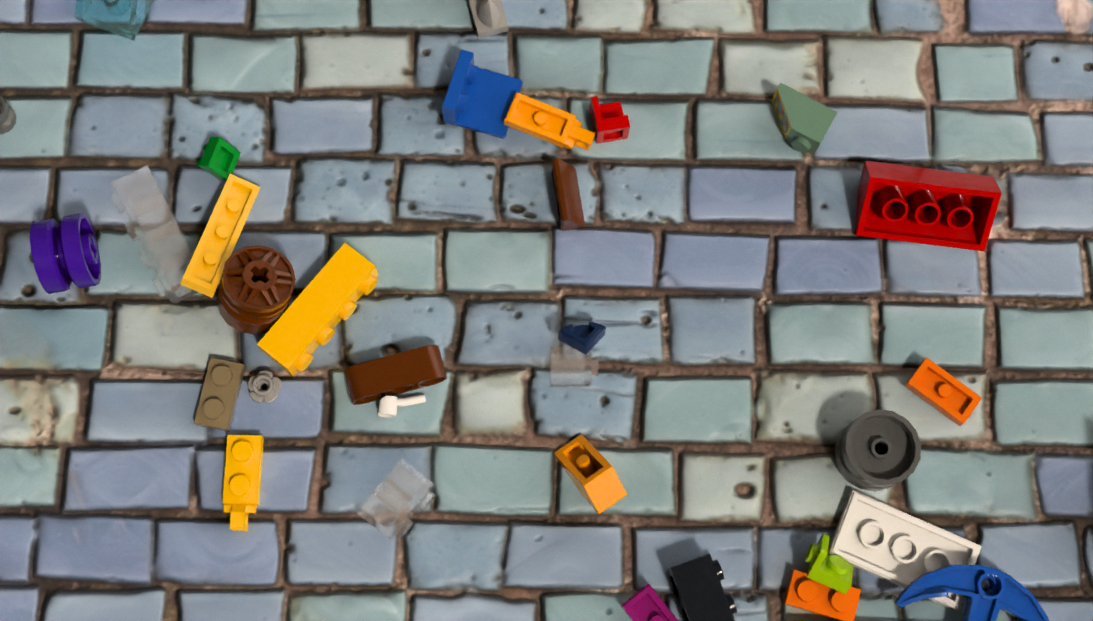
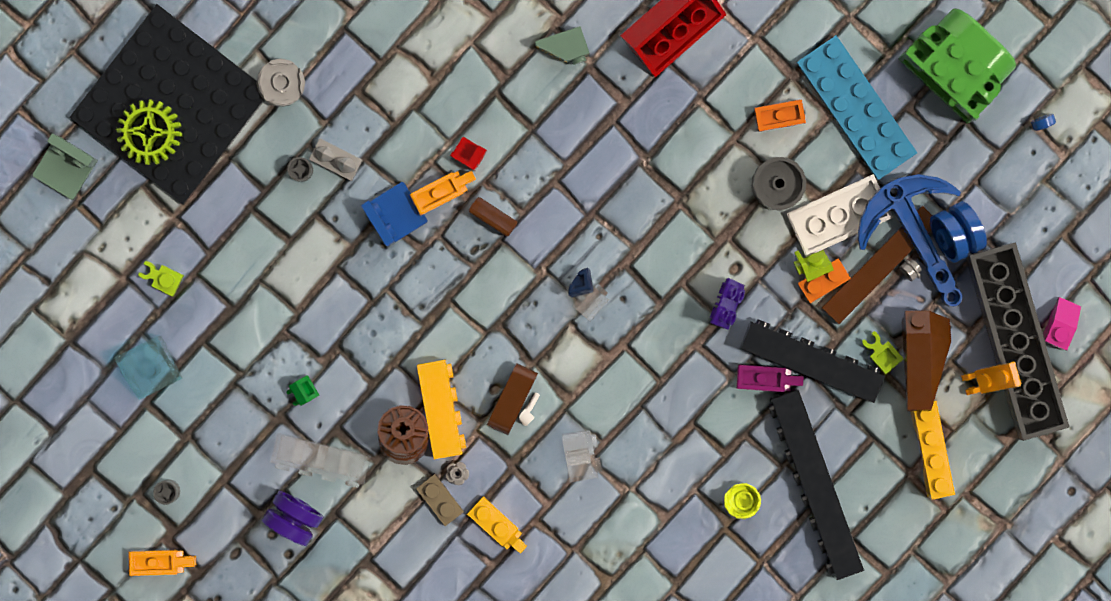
camera: 40 degrees left, 15 degrees up
yellow plate [180,174,260,298] -> none
light orange slope [554,434,627,514] -> none
none -> dark purple hinge [709,278,745,330]
none -> dark azure plate [796,35,917,180]

